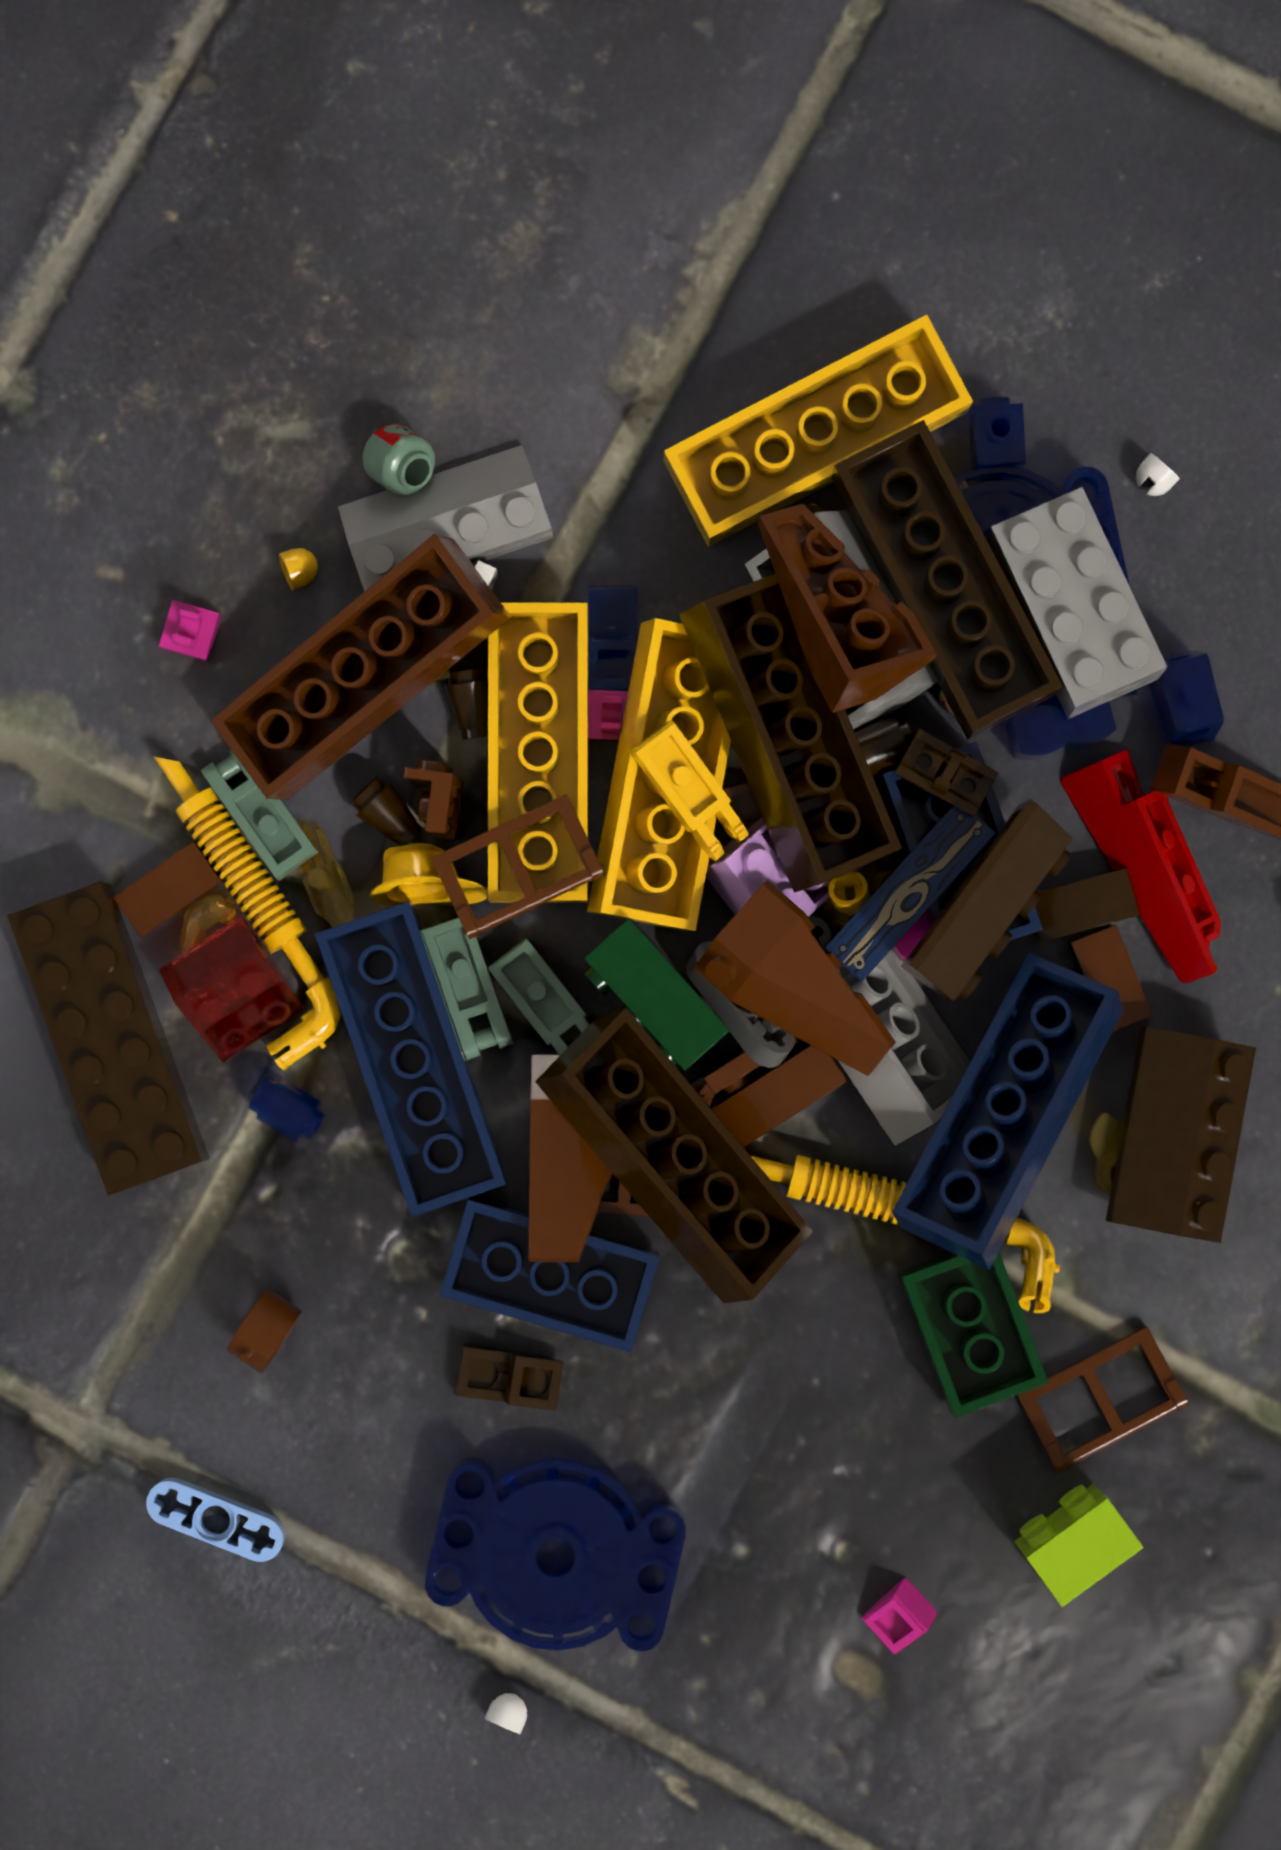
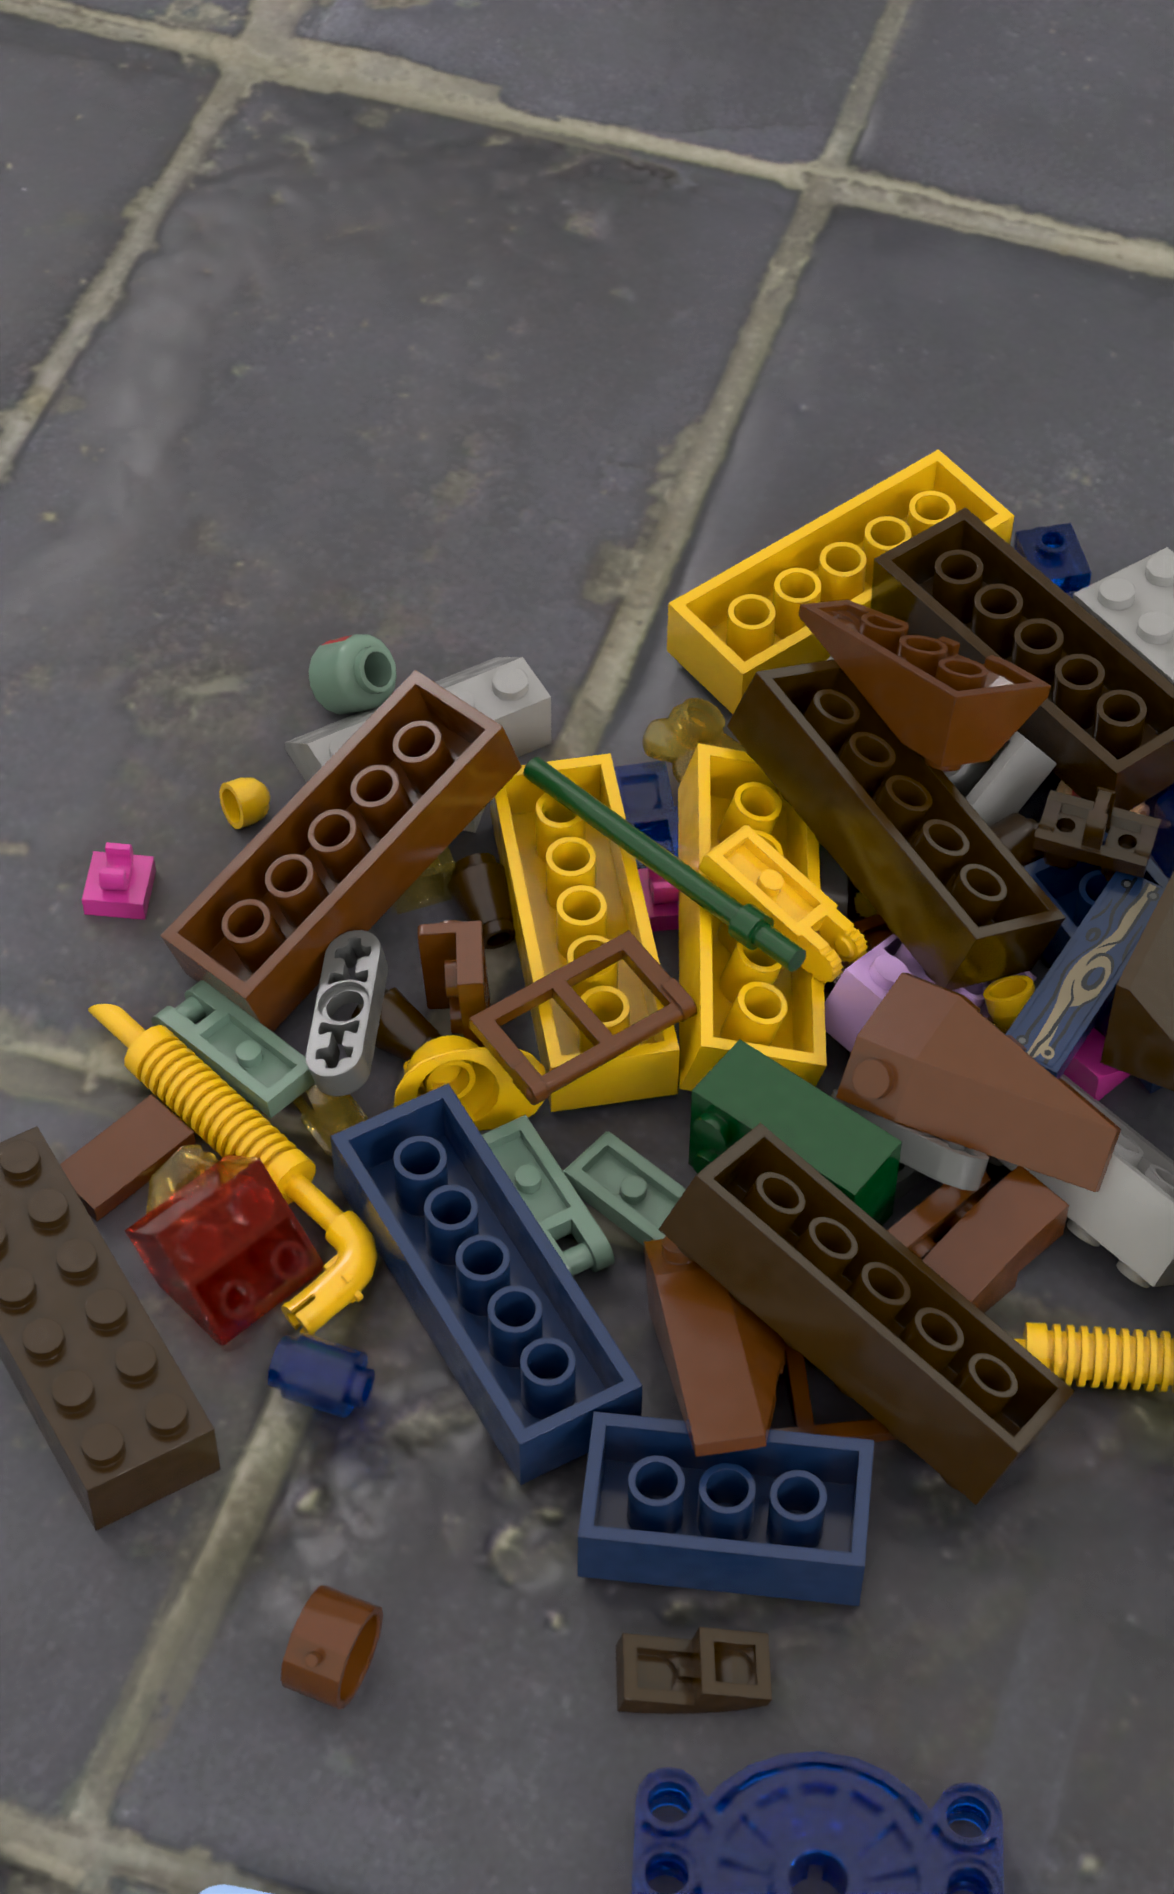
camera: 10 degrees left, 35 degrees down
none -> dark grey beam [306,930,389,1096]
none -> dark green bar [523,757,806,972]
none -> clear yellow plate [642,698,746,784]

